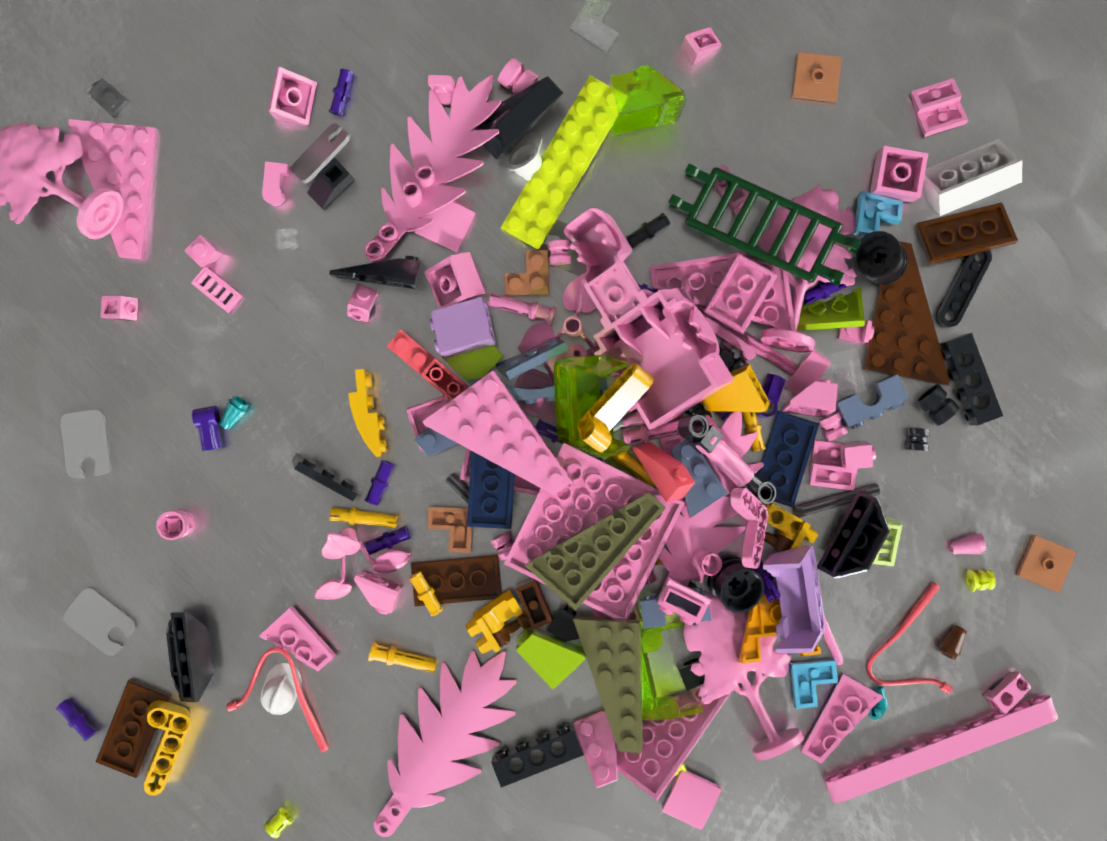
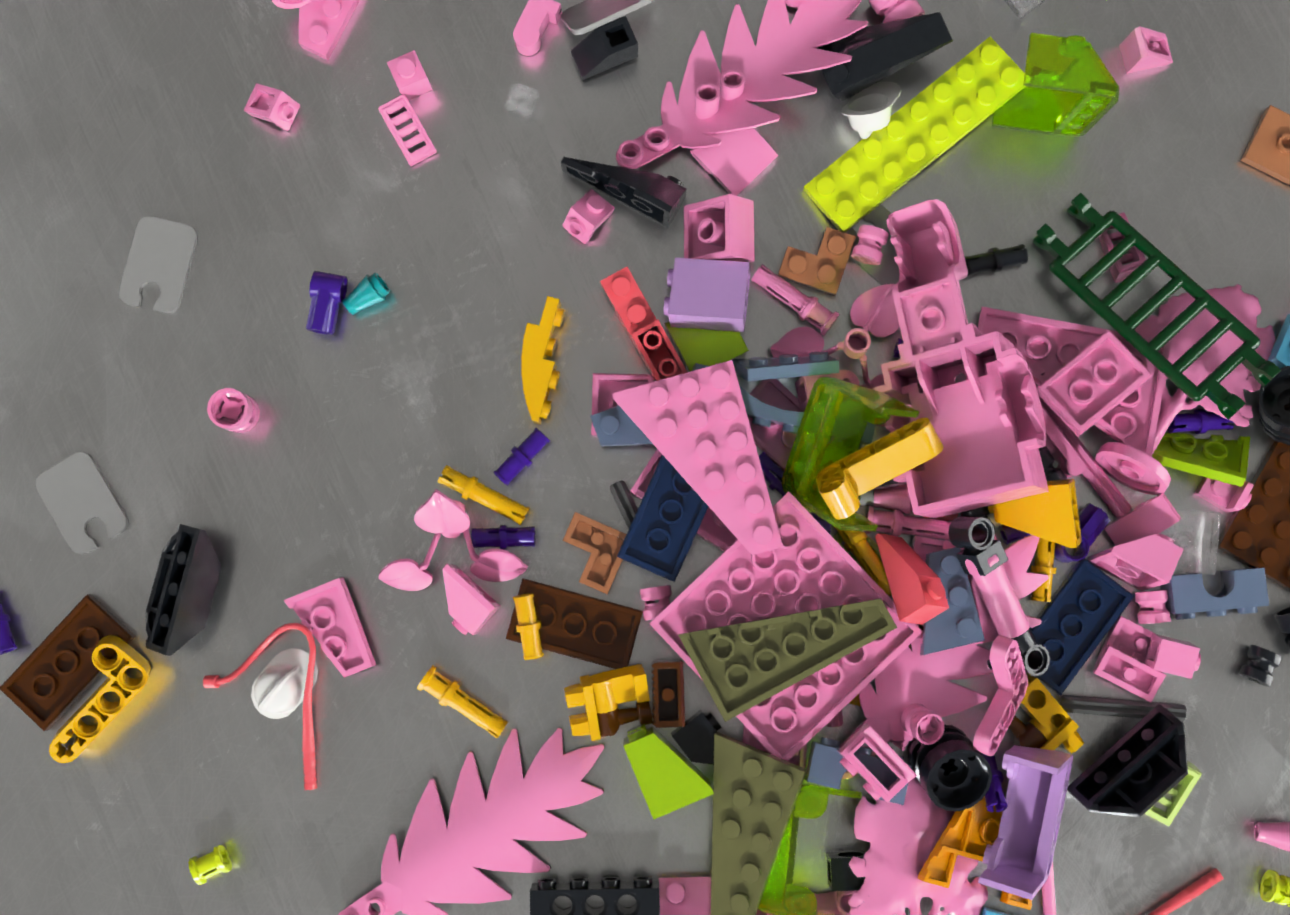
camera: 15 degrees right, 5 degrees down
black wing [292,453,357,501] -> none

